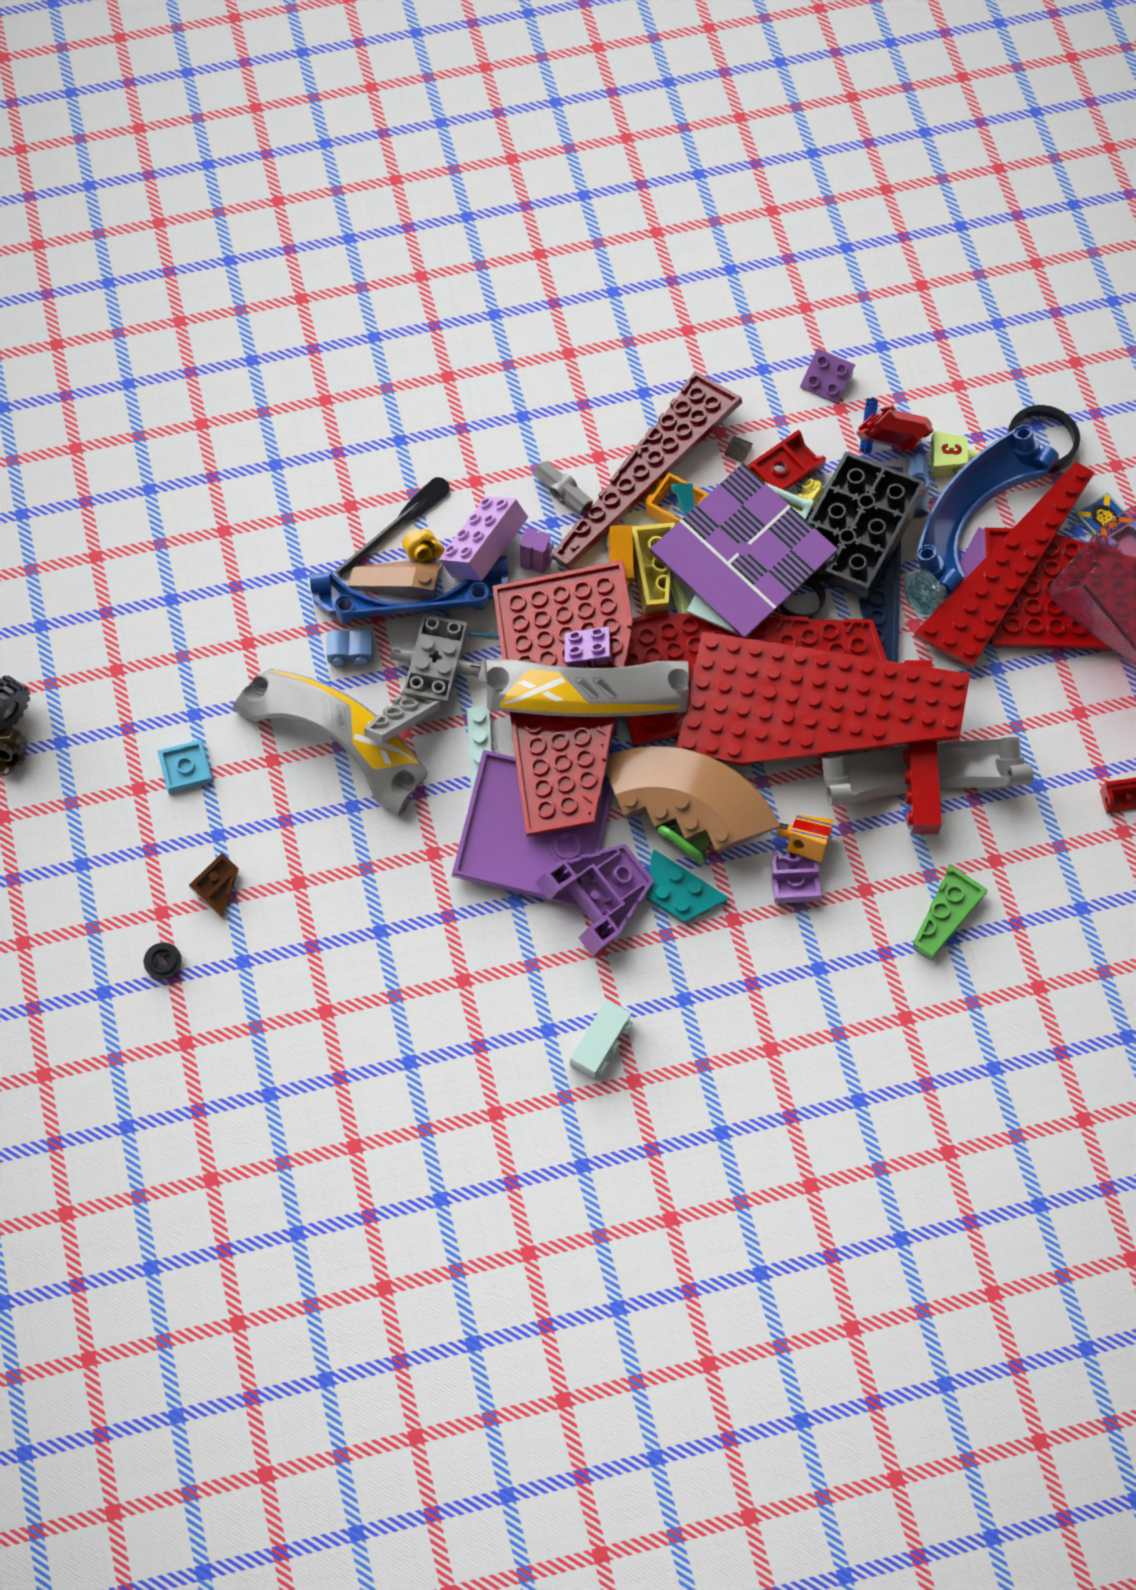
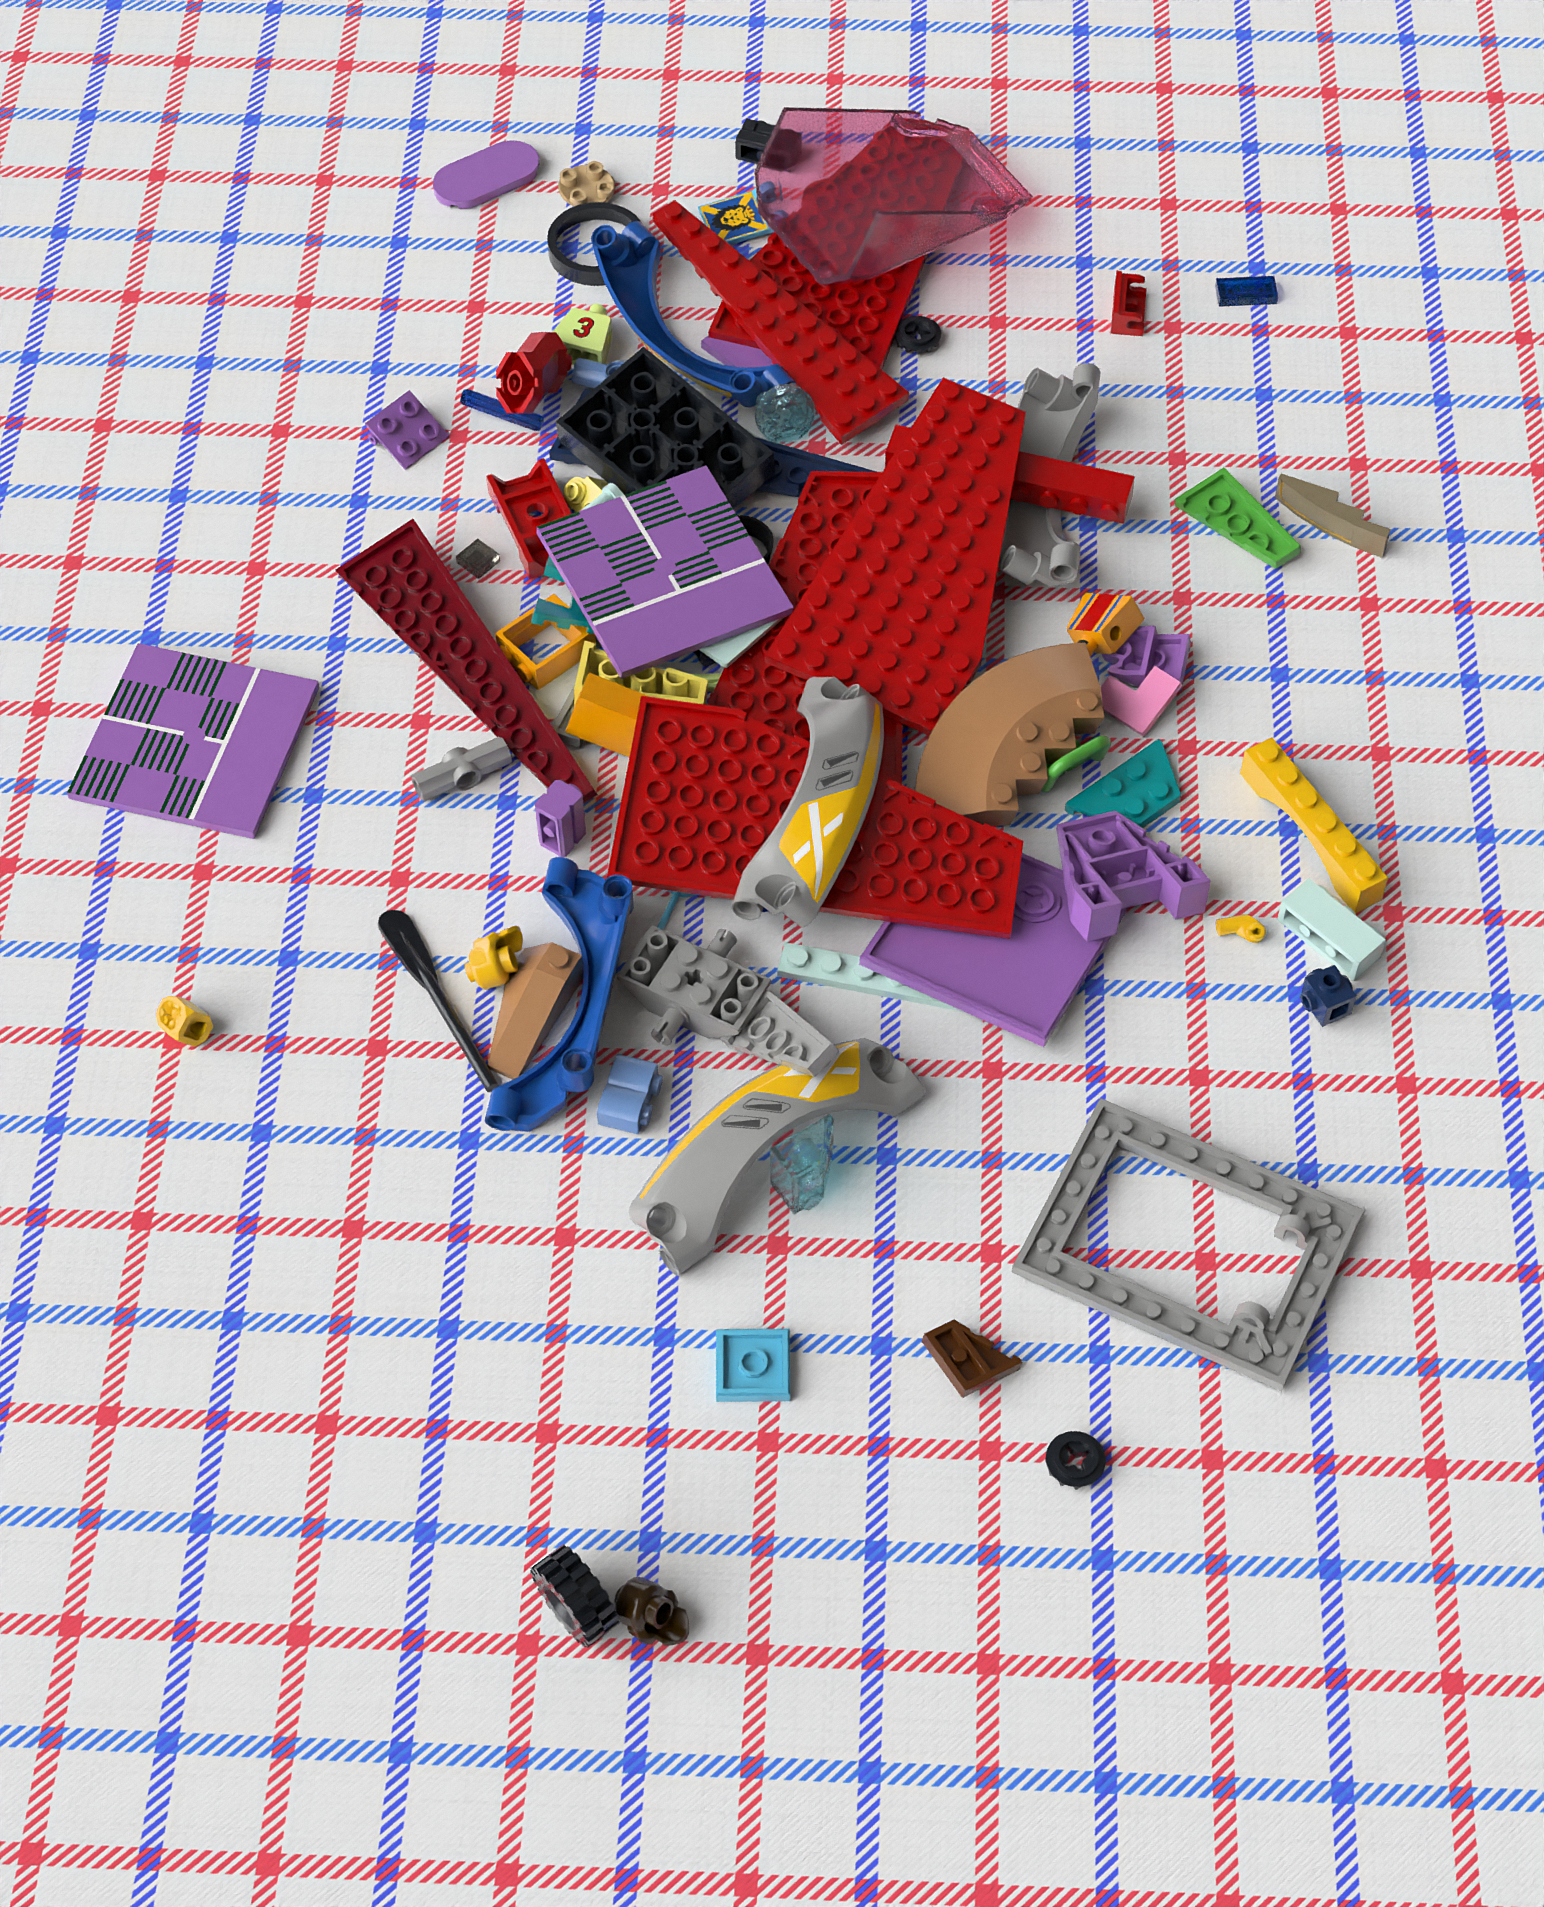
camera: 70 degrees left, 10 degrees down
lavender brick [439,497,529,581] -> none
medium lavender hinge [565,627,612,668] -> none
none -> medium lavender tile [67,643,320,839]
none -> yellow rock [156,996,213,1047]
none -> medium lavender tile [433,140,540,209]
none -> tan dish [558,161,615,206]
none -> clear light blue slope [770,1114,834,1215]
none -> black gear [895,316,941,355]
none -> light grey plate [1012,1098,1364,1392]
none -> bright pink tile [1101,666,1182,737]
none -> yellow arm [1215,914,1266,943]
none -> yellow arch [1240,737,1388,914]
none -> dark tan slope [1275,473,1391,558]
none -> dark blue brick [1300,965,1357,1027]

